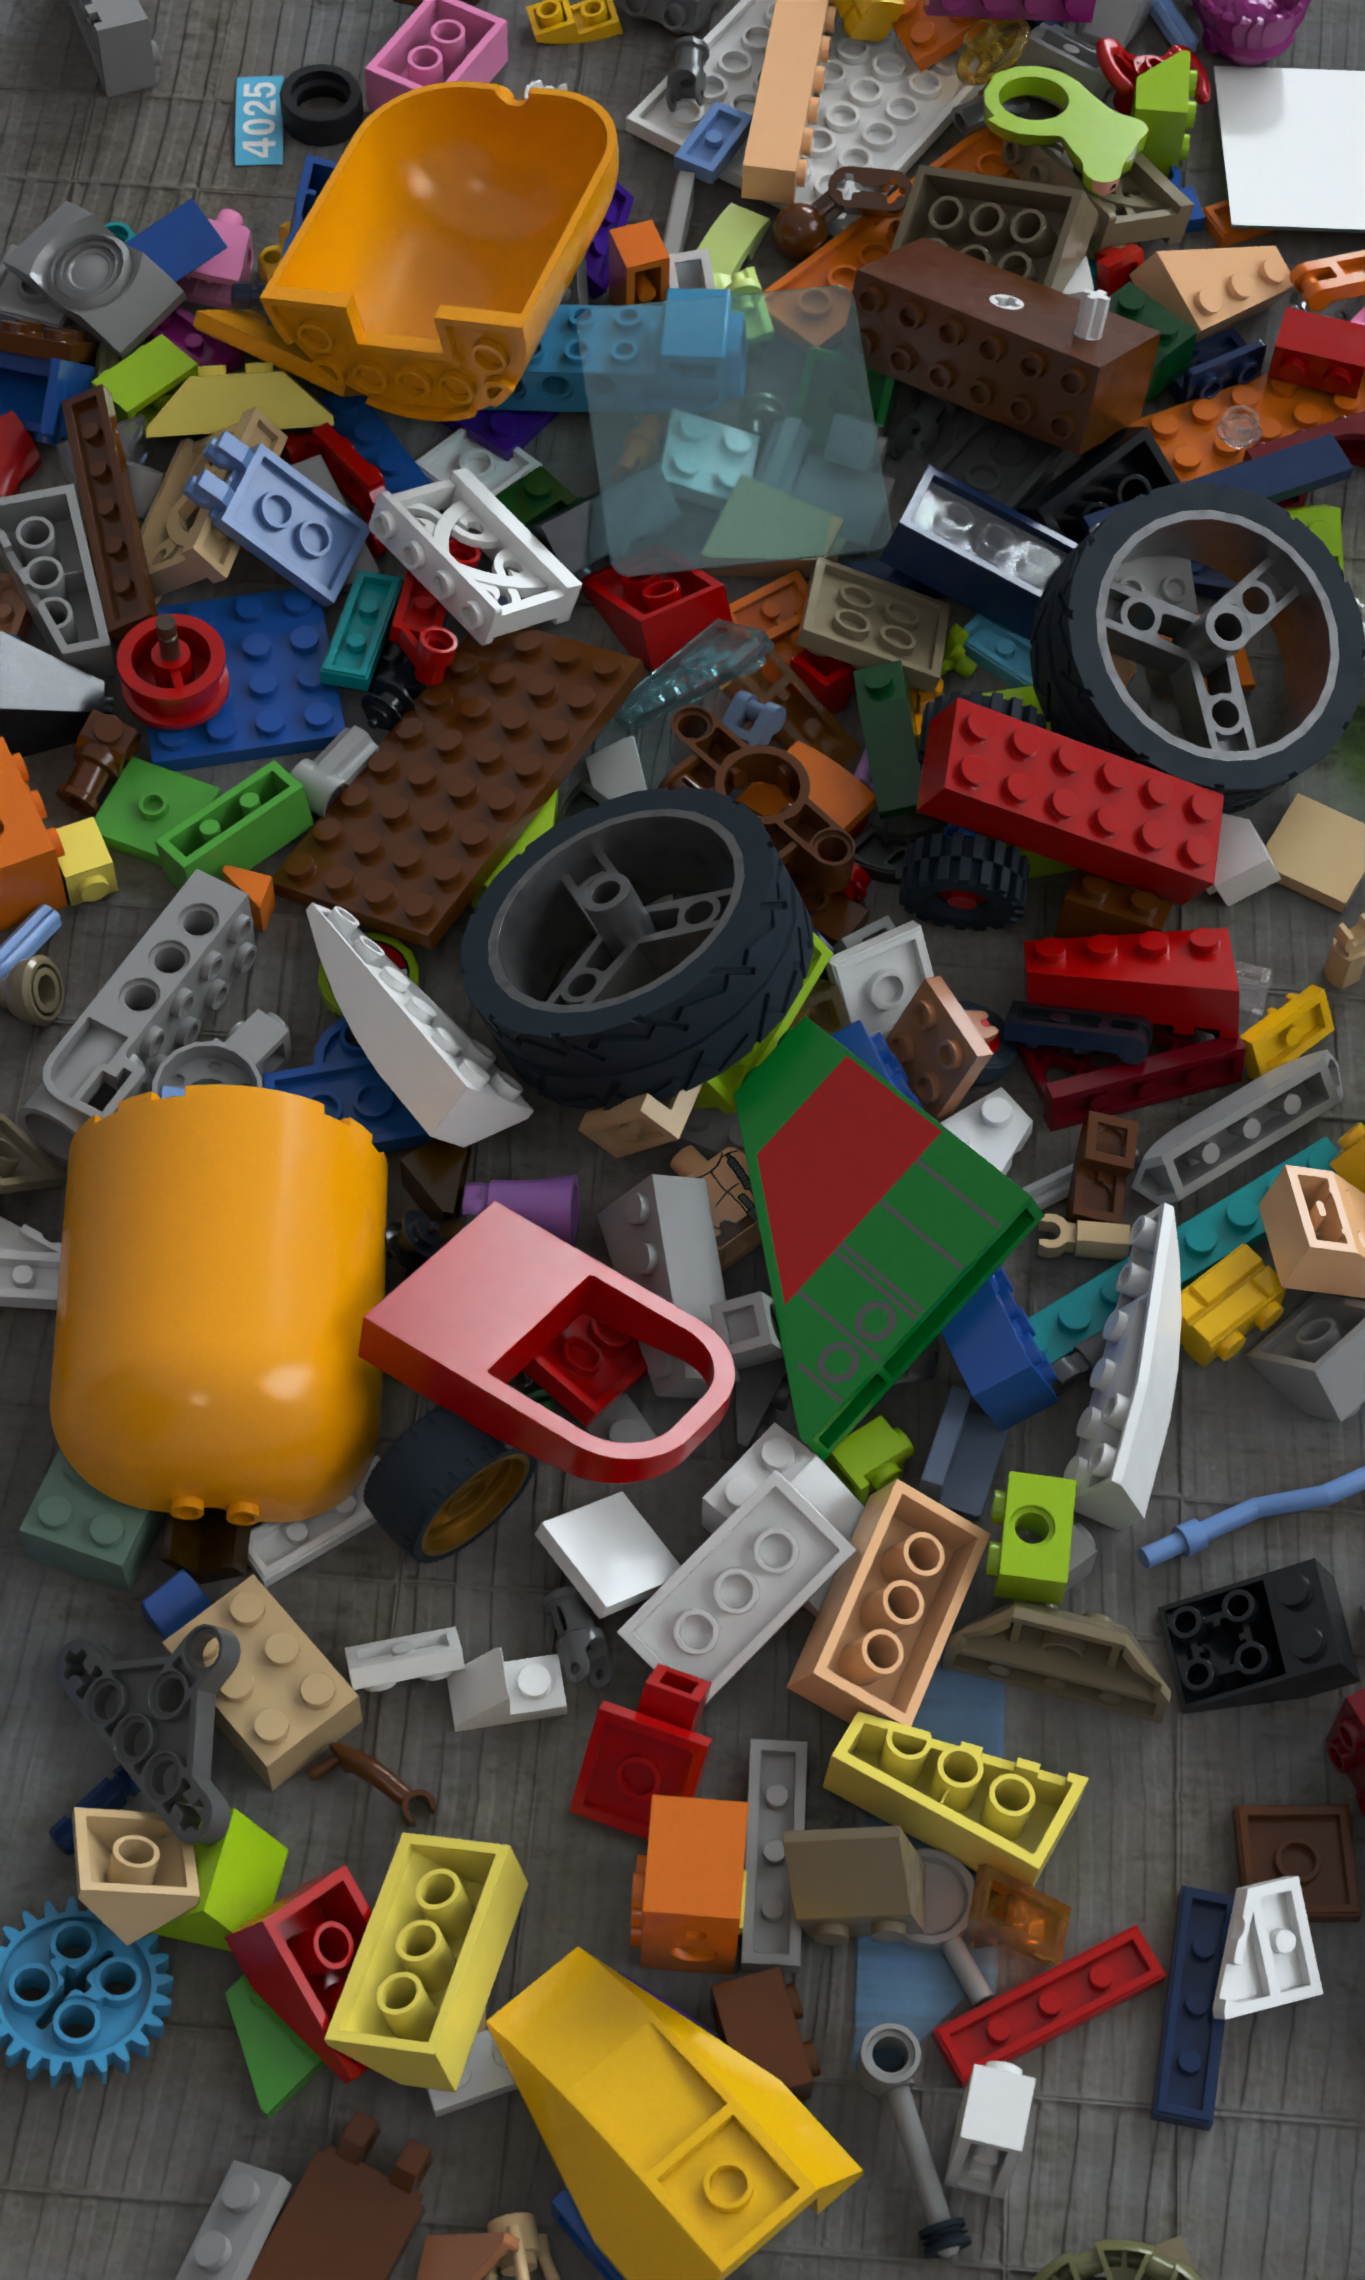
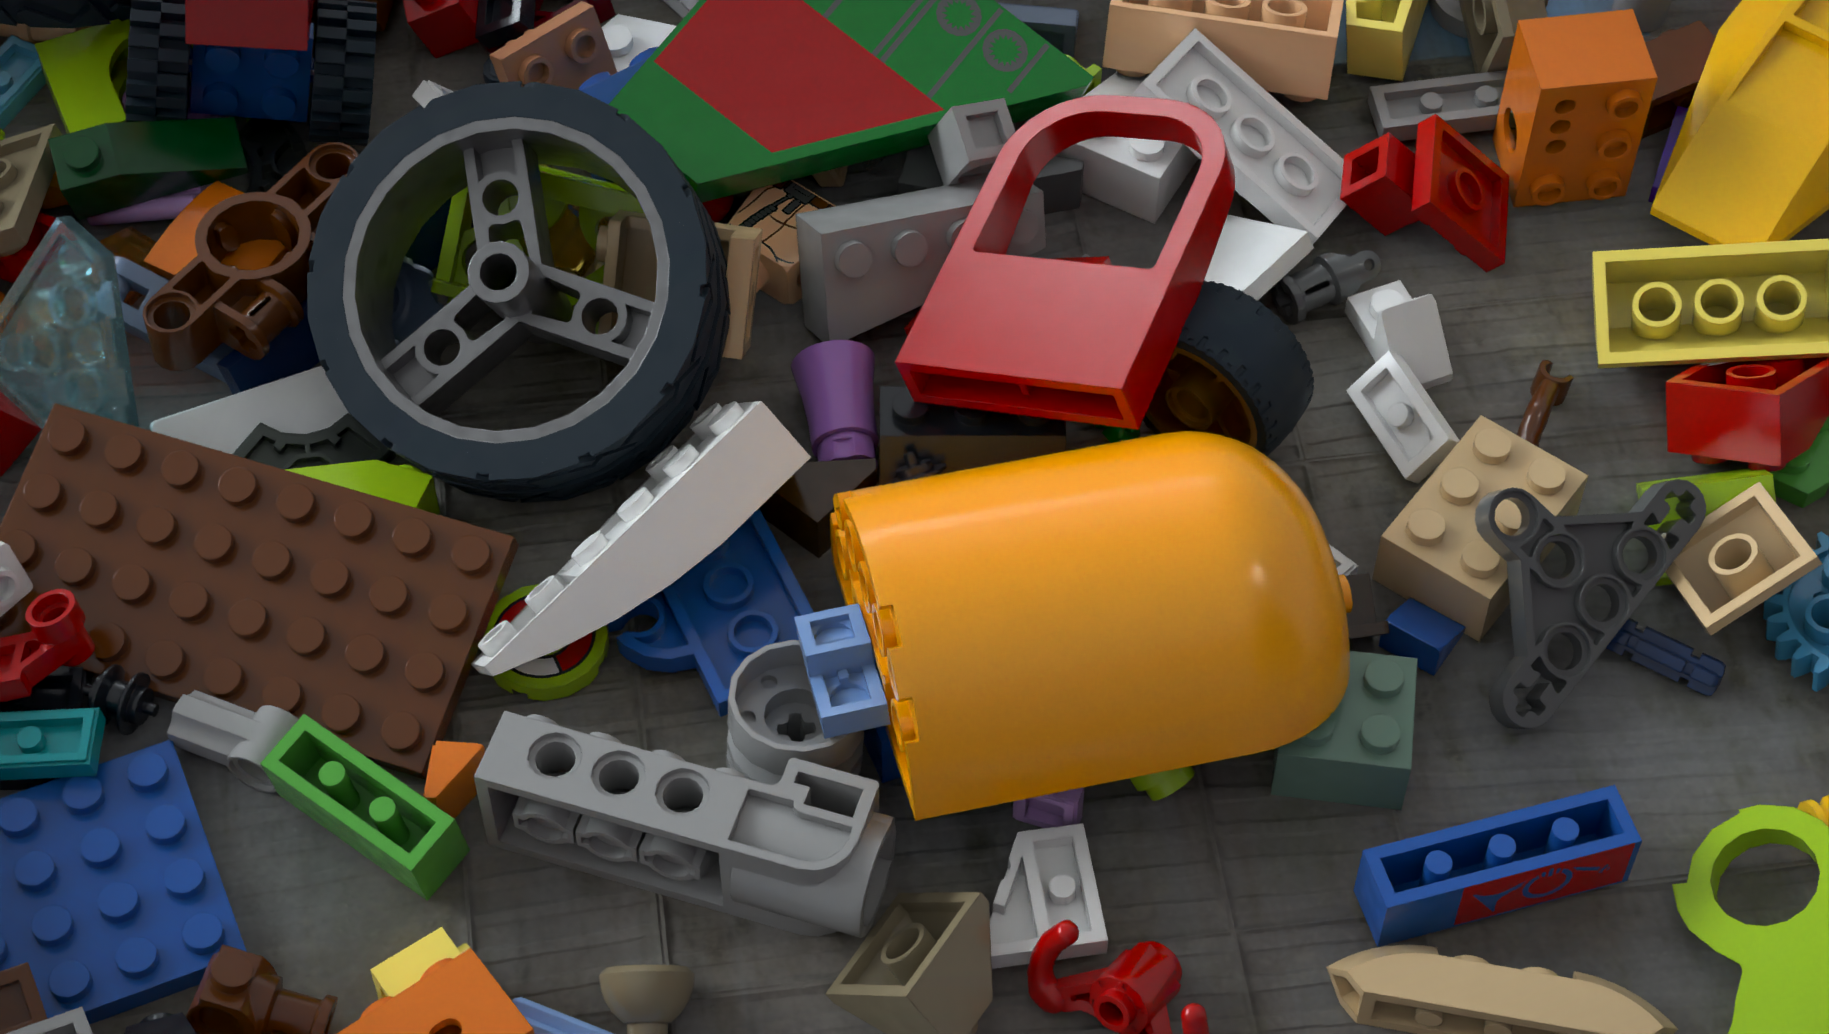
camera: 100 degrees left, 5 degrees down
bright green plate [94,756,221,867] -> none
red wheel [117,614,230,730] -> none
light grey brick [213,1009,293,1088] -> none

